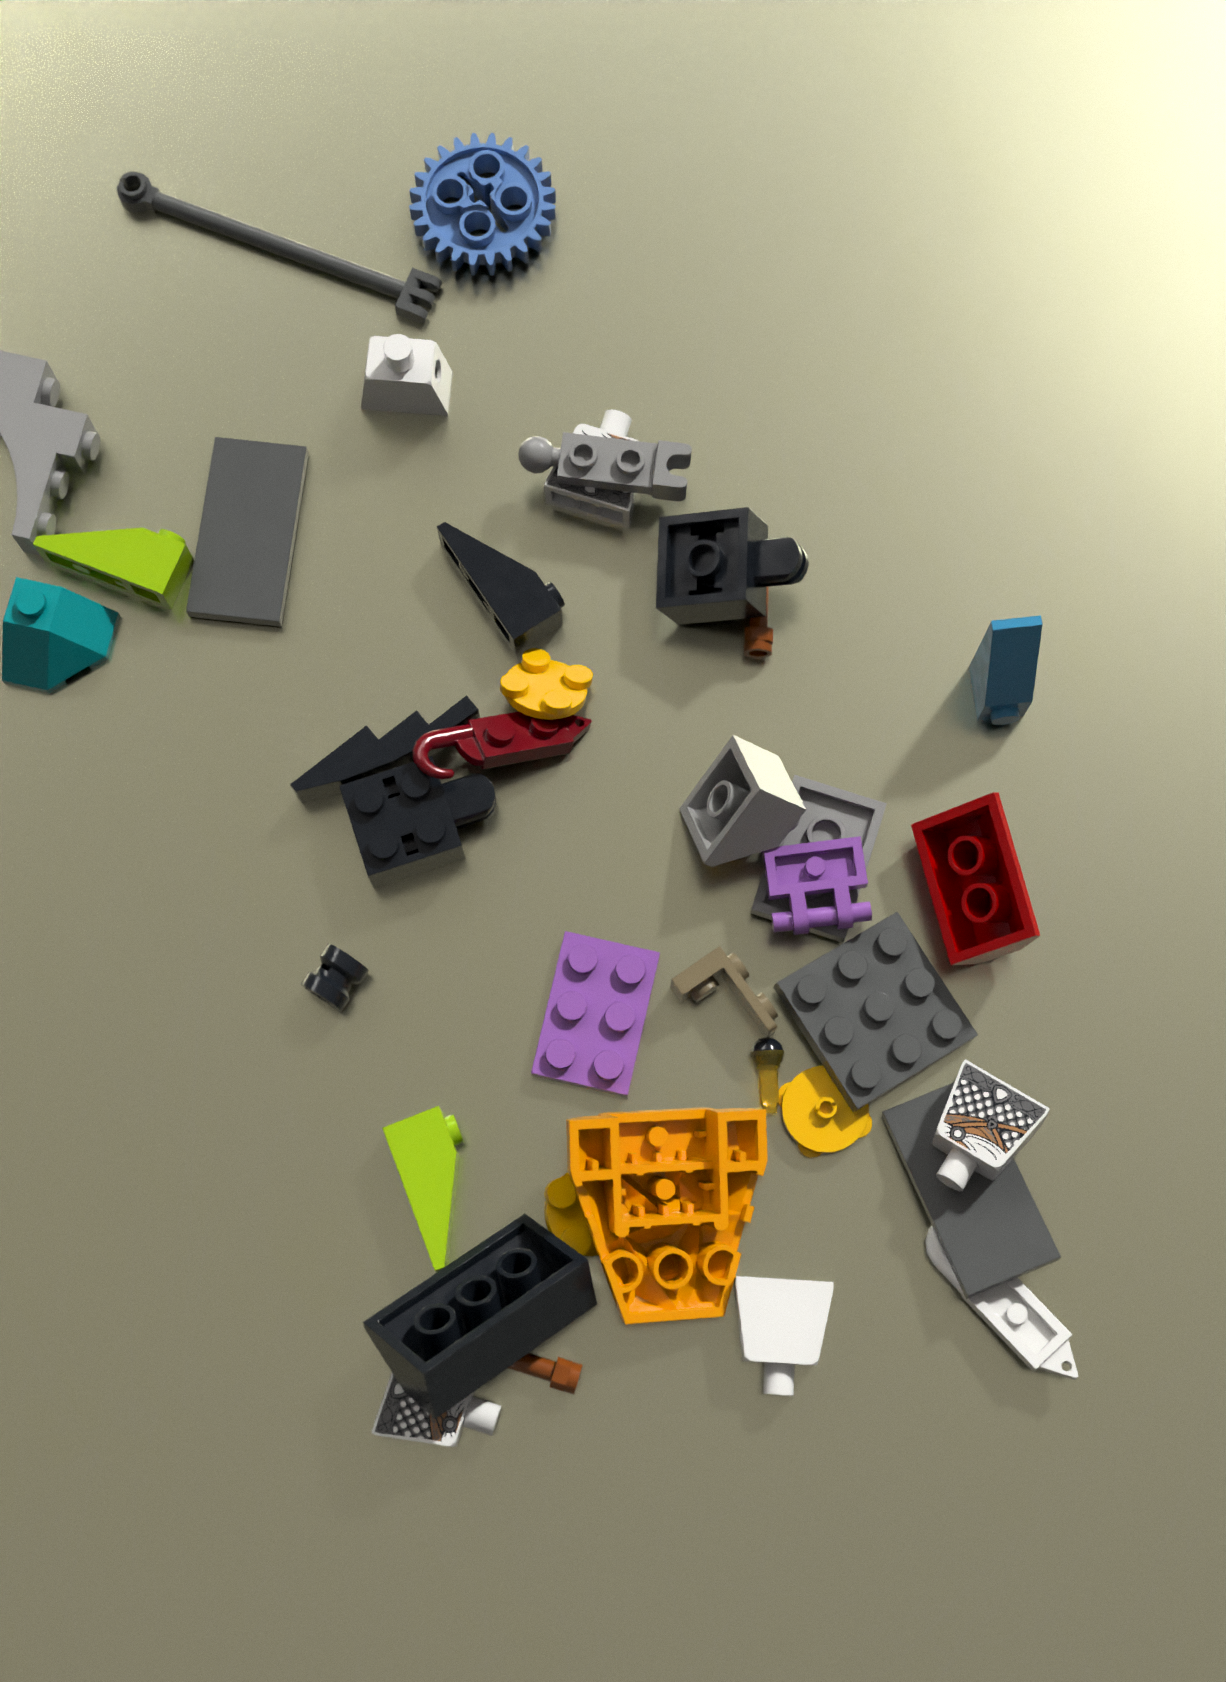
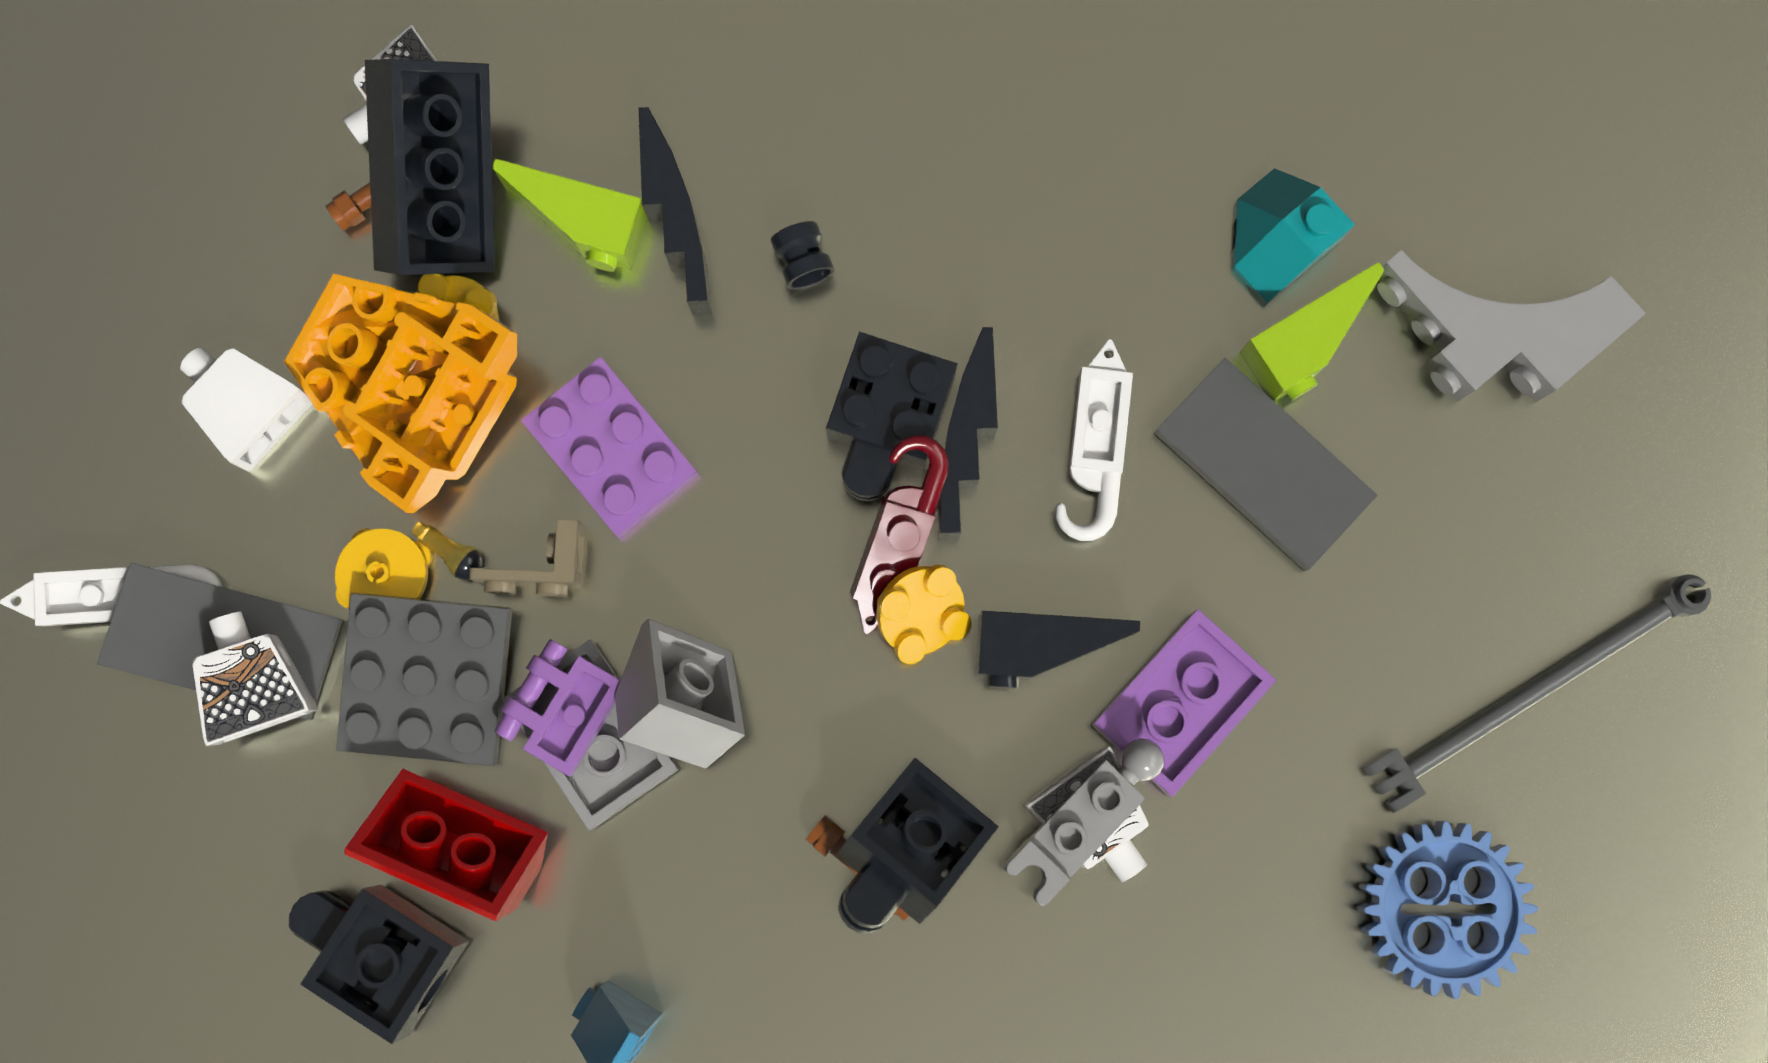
camera: 125 degrees right, 5 degrees up
white torso [361,334,452,416] -> none
none -> black brick [289,884,469,1044]
none -> black slope [638,107,712,315]
none -> white plate [1056,339,1133,541]
none -> medium lavender plate [1092,609,1277,797]

